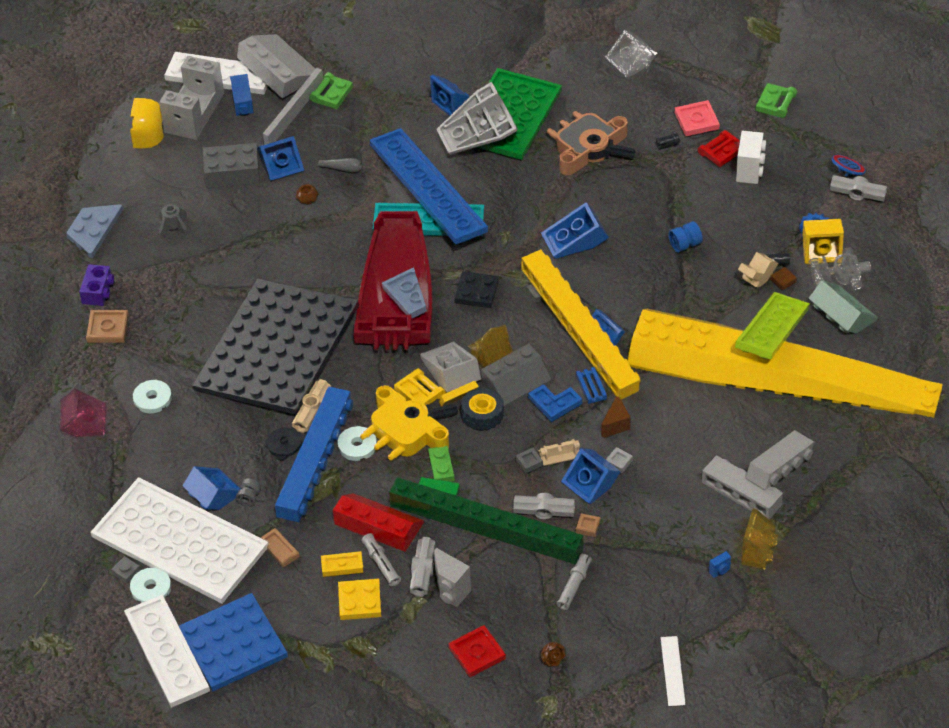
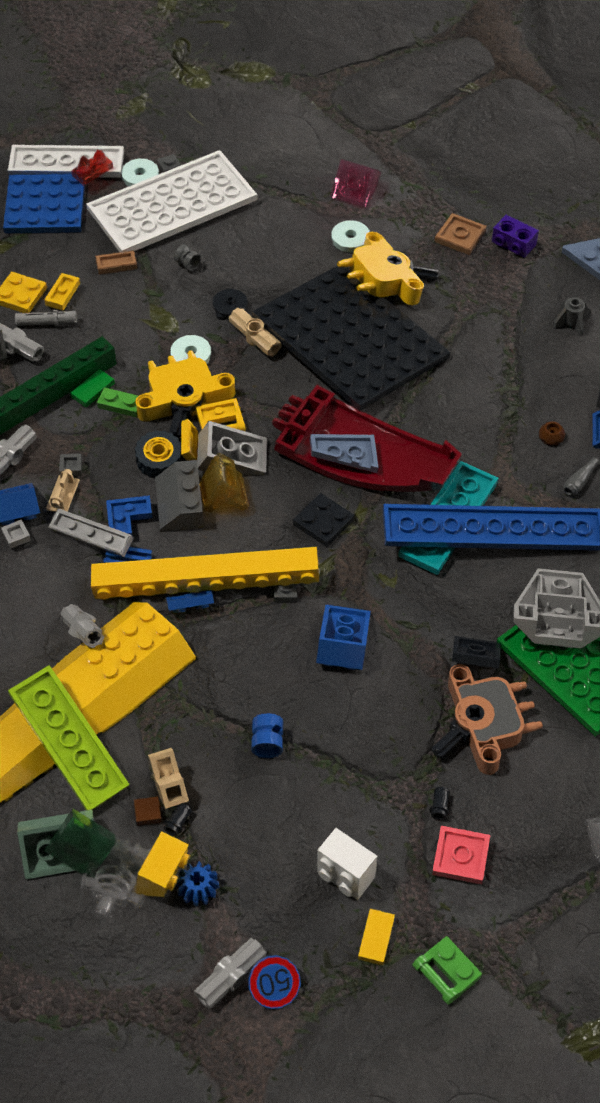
camera: 115 degrees right, 5 degrees up
blue slope [183,466,241,510] -> none
blue brick [275,386,353,522] -> none
red slope [333,493,424,552] -> none
reddish brown slope [601,396,631,438] -> none
red plate [697,130,740,167] -> none
none -> clear green slope [45,809,116,877]
none -> light grey tile [48,508,134,557]
none -> light grey piece [61,604,104,648]
none -> clear red tile [71,150,113,185]
none -> yellow piece [337,232,439,305]
none -> yellow tile [358,909,395,965]
none -> black plate [452,636,501,670]

